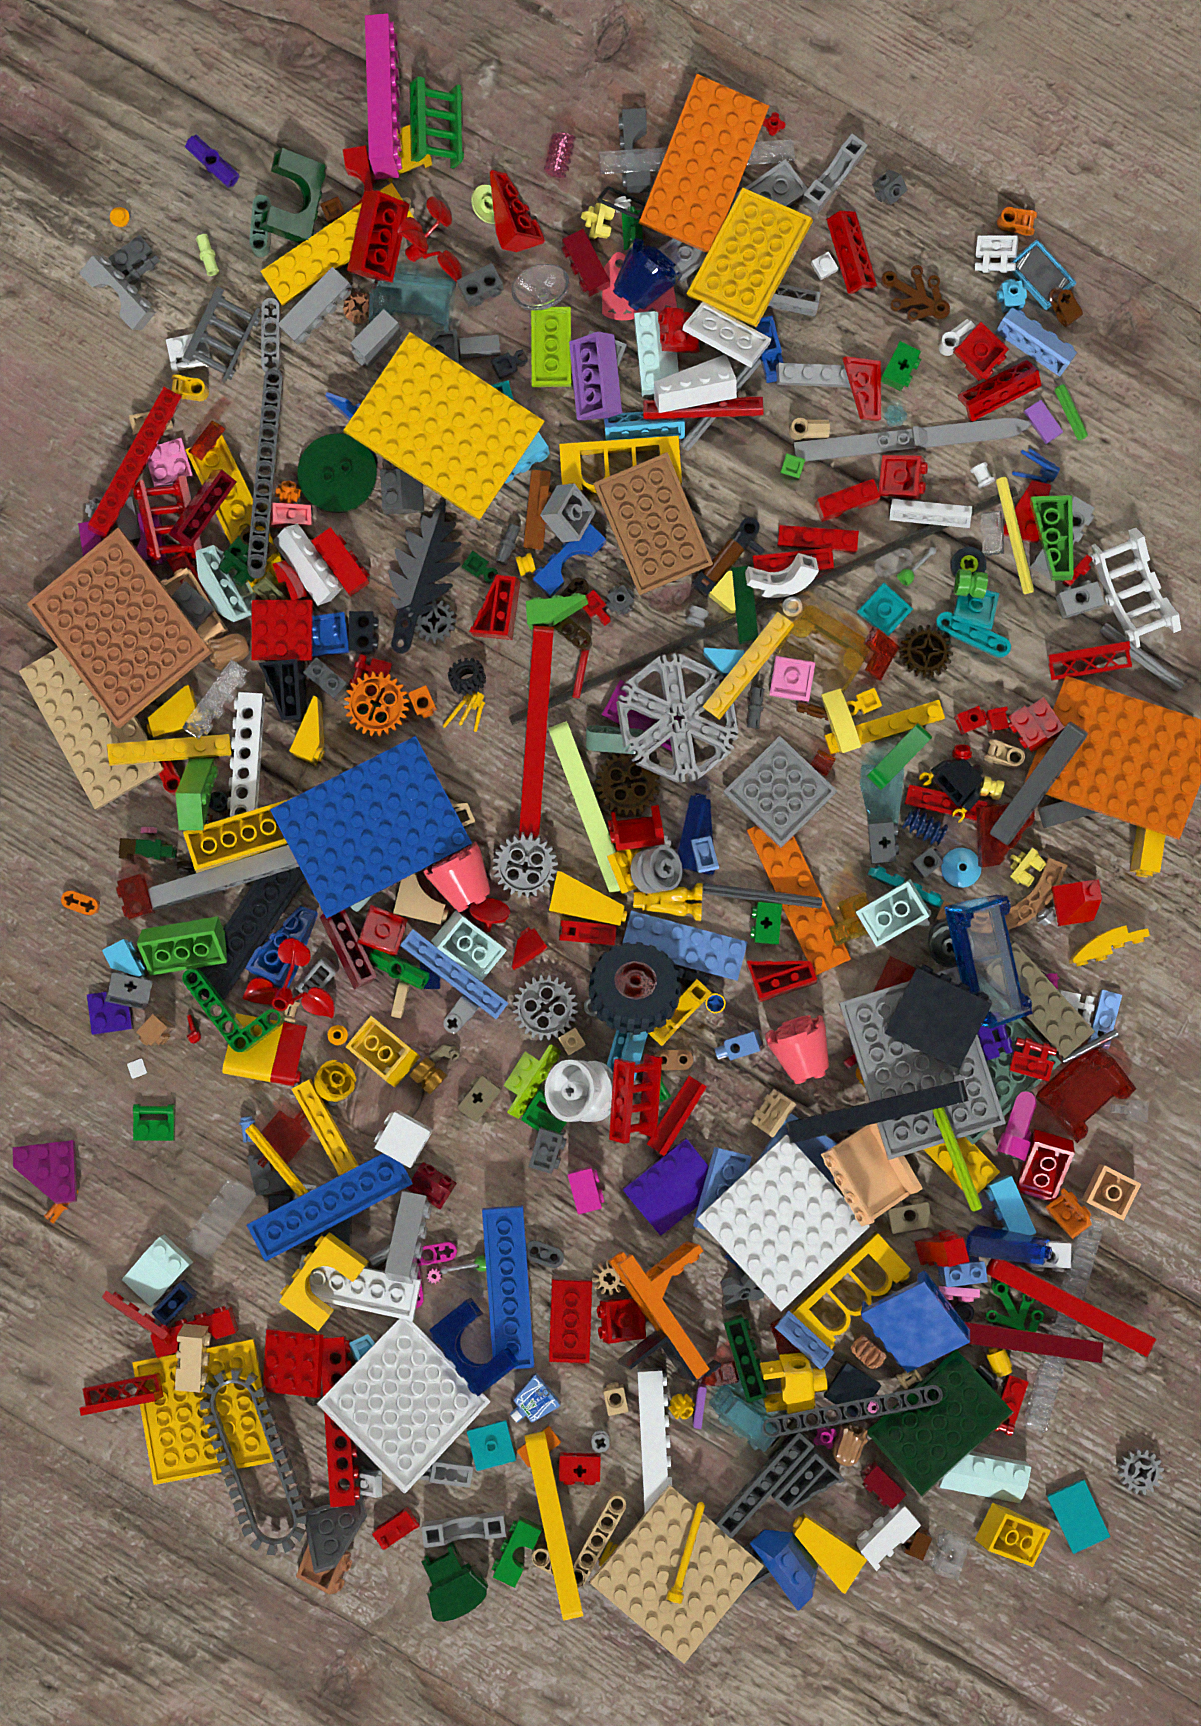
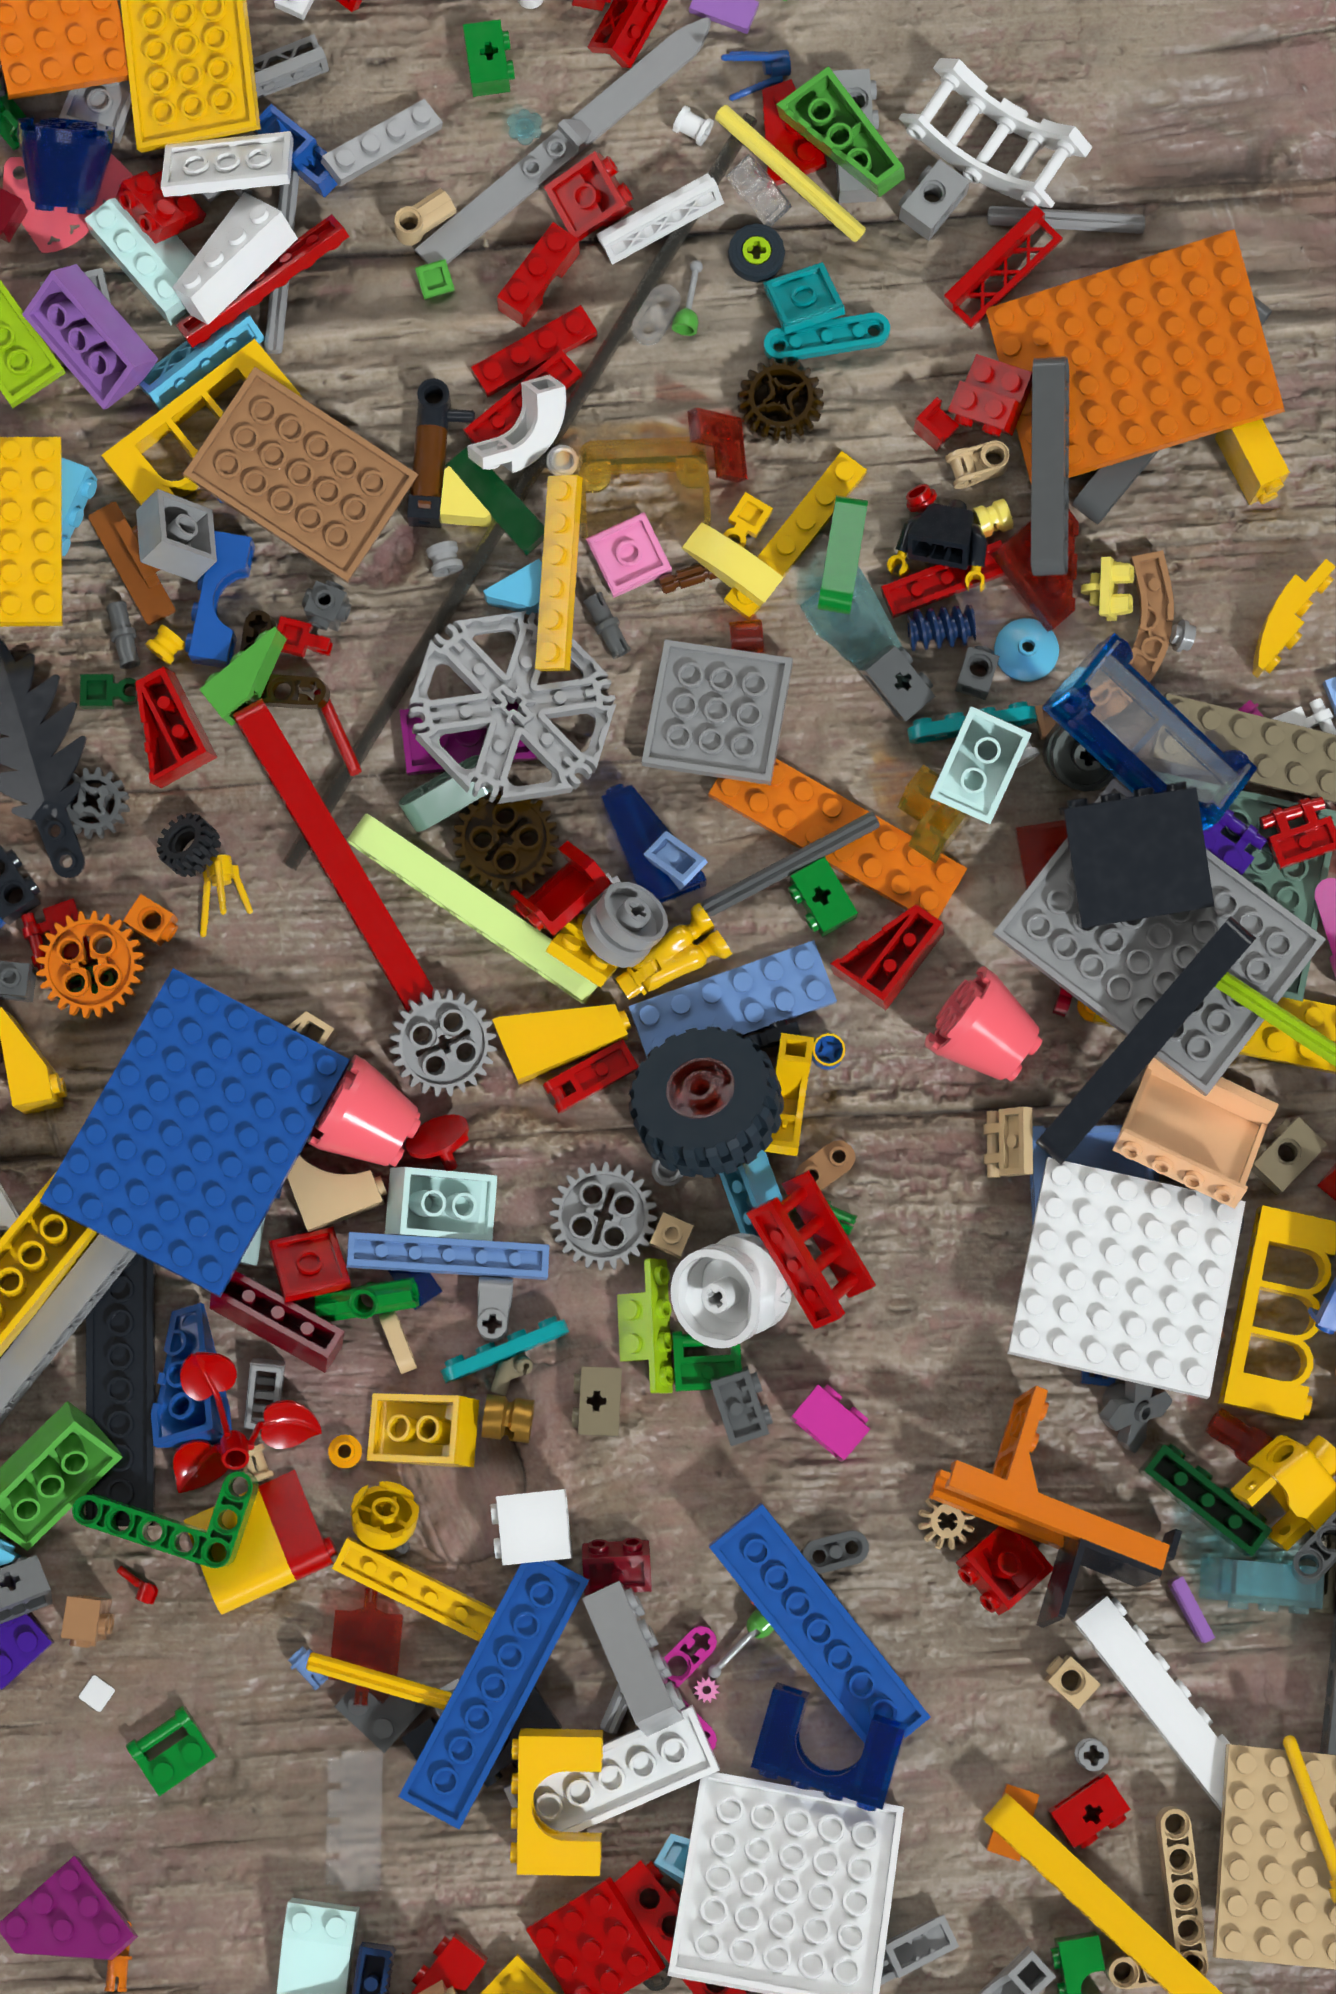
camera: 35 degrees left, 5 degrees down
teal plate [466,1420,517,1471] -> none
torso [510,1372,561,1423] -> none
red slope [511,927,548,971] -> none
red tile [549,1279,592,1364] -> none
yellow pin [598,1541,619,1566] -> none
dark purple slope [623,1137,709,1236] -> none
red fence [647,1076,707,1156] -> none
yellow gear [668,1394,695,1419] -> none
medium blue plate [693,1147,752,1230] -> none
clear red plate [697,1361,739,1386] -> none
medium blue torso [715,1029,763,1060] -> none
medium blue plate [775,1311,834,1369] -> none
red wing [842,356,881,421] -> none
teal plate [856,583,913,639] -> none
bright green wheel [954,569,988,599] -> none
red brick [954,706,987,735] -> none
red slope [1051,879,1102,926] -> none
red plate [1062,555,1093,587] -> none
none -> teal plate [441,1316,570,1384]

